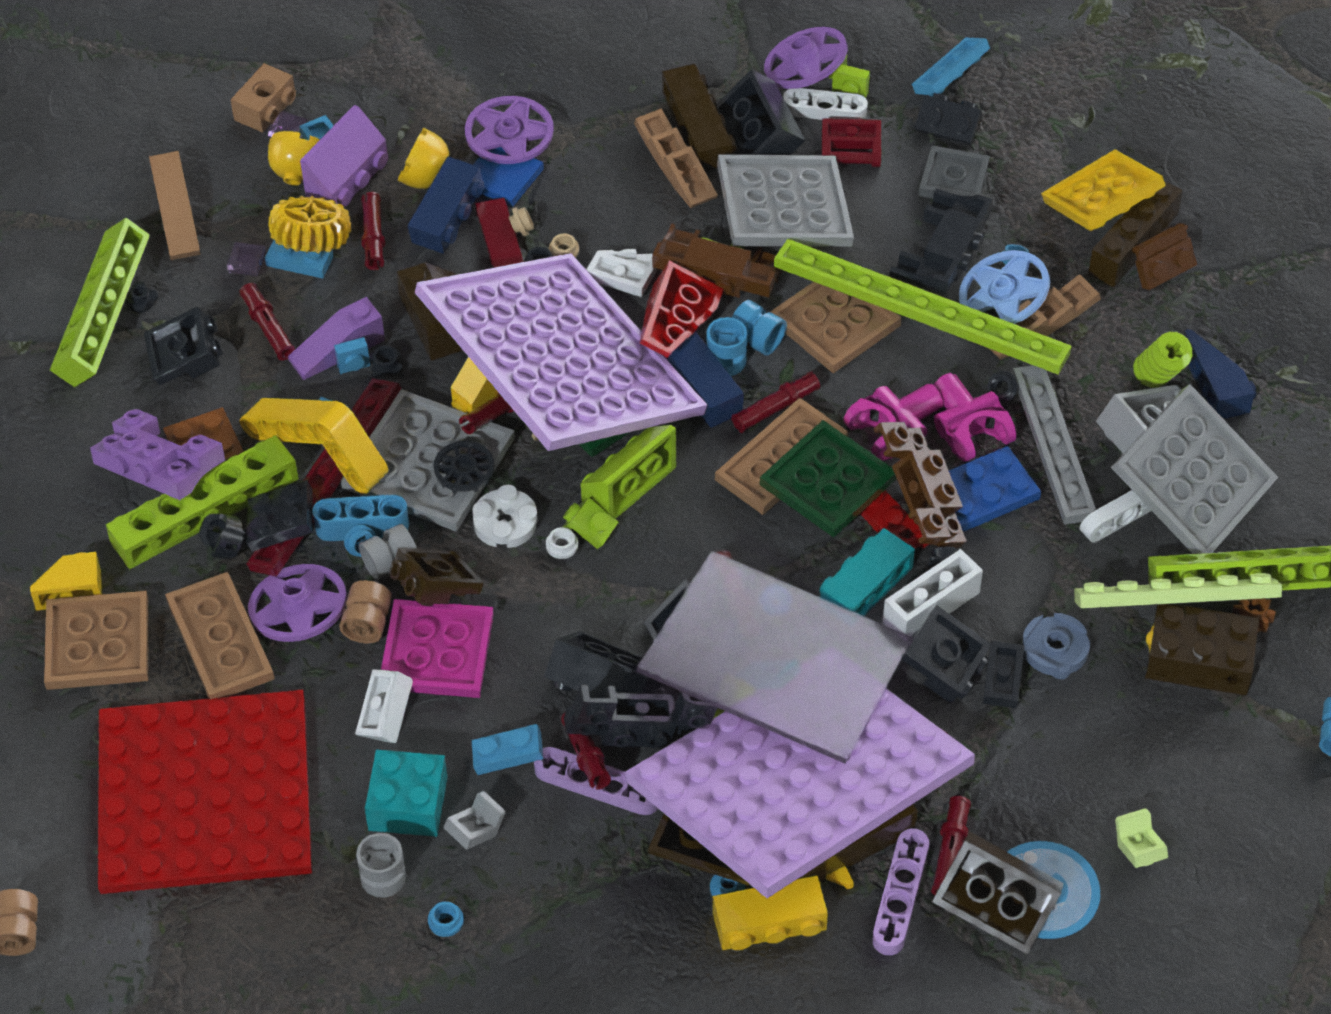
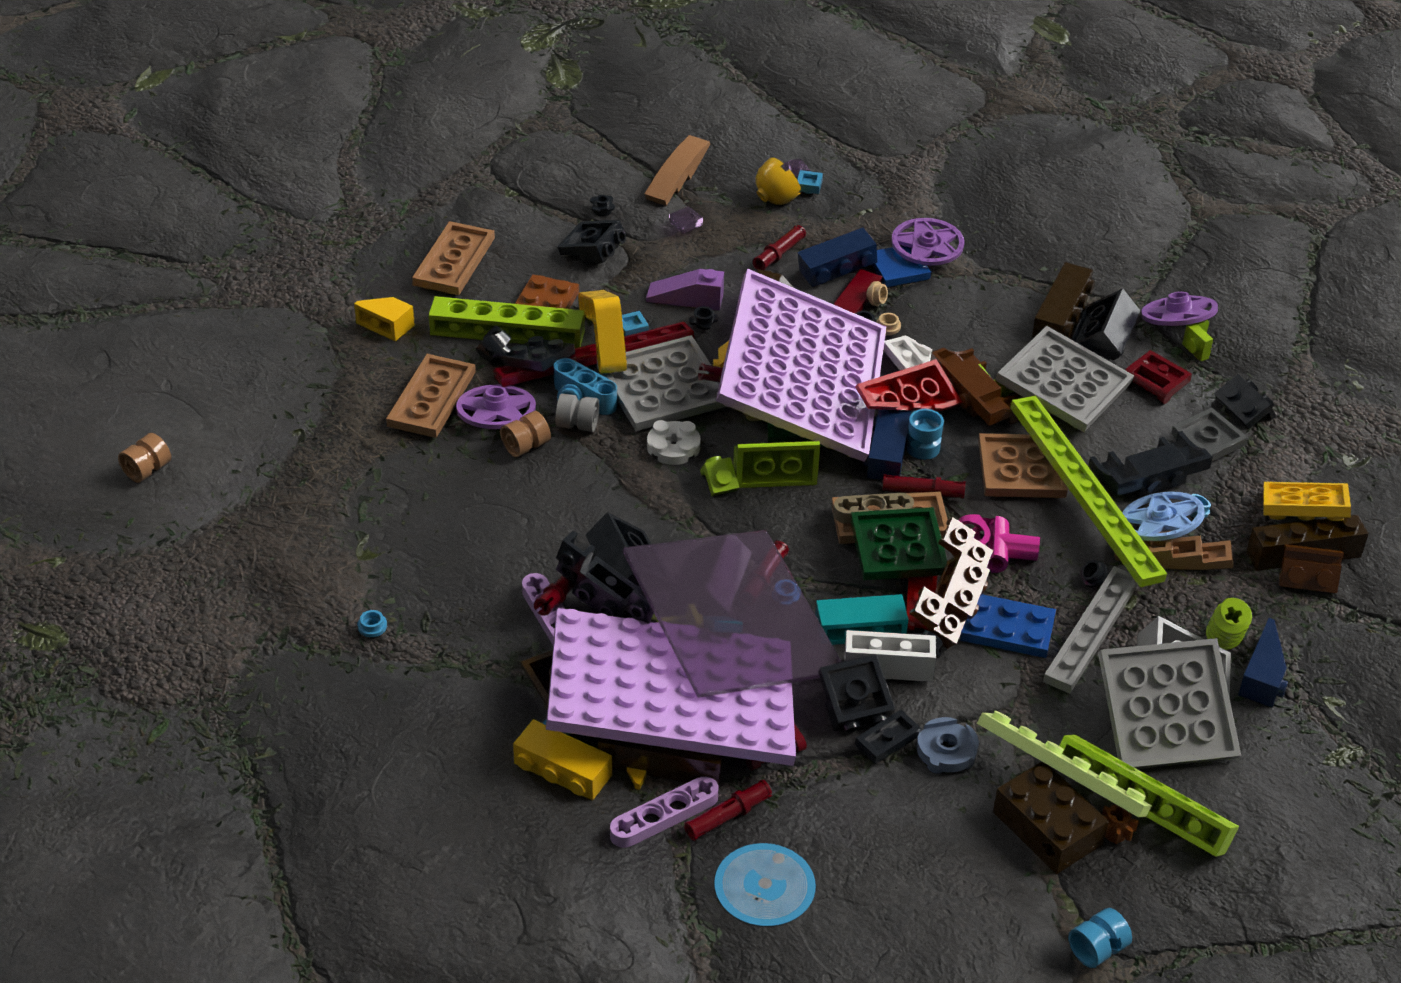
camera: 40 degrees right, 10 degrees down
medium nougat plate [44,591,148,690] -> none
lime brick [50,218,150,387] -> none
medium lavender bracket [90,409,225,500] -> none
red plate [98,690,312,894] -> none
medium nougat brick [231,63,296,133] -> none
dark red pin [239,283,295,361] -> none
dark azure plate [265,240,334,279] -> none
yellow gear [268,195,351,254] -> none
medium lavender slope [300,105,388,207] -> none
dark azure plate [334,337,370,374] -> none
white slope [355,669,413,743] -> none
light grey wheel [356,833,406,898] -> none
teal brick [365,750,447,837] -> none
dark pink plate [381,599,494,698] -> none
dark brown plate [390,548,484,606] -> none
yellow cylinder [397,127,449,189] -> none
black wheel [434,441,494,494] -> none
light grey bracket [444,791,505,850] -> none
dark azure plate [472,724,543,775] -> none
white plate [546,527,578,559] -> none
medium nougat slope [634,108,718,208] -> none
dark azure wheel [732,300,787,356] -> none
white beam [783,88,868,120] -> none
dark azure plate [912,37,990,97] -> none
dark brown slope [932,832,1064,954] -> none
dark pink connector [933,373,1016,462] -> none
white beam [1080,490,1151,542] -> none
yellowish green bracket [1115,808,1168,868] -> none
none -> medium nougat plate [412,221,495,295]
none -> dark tan beam [833,493,914,523]

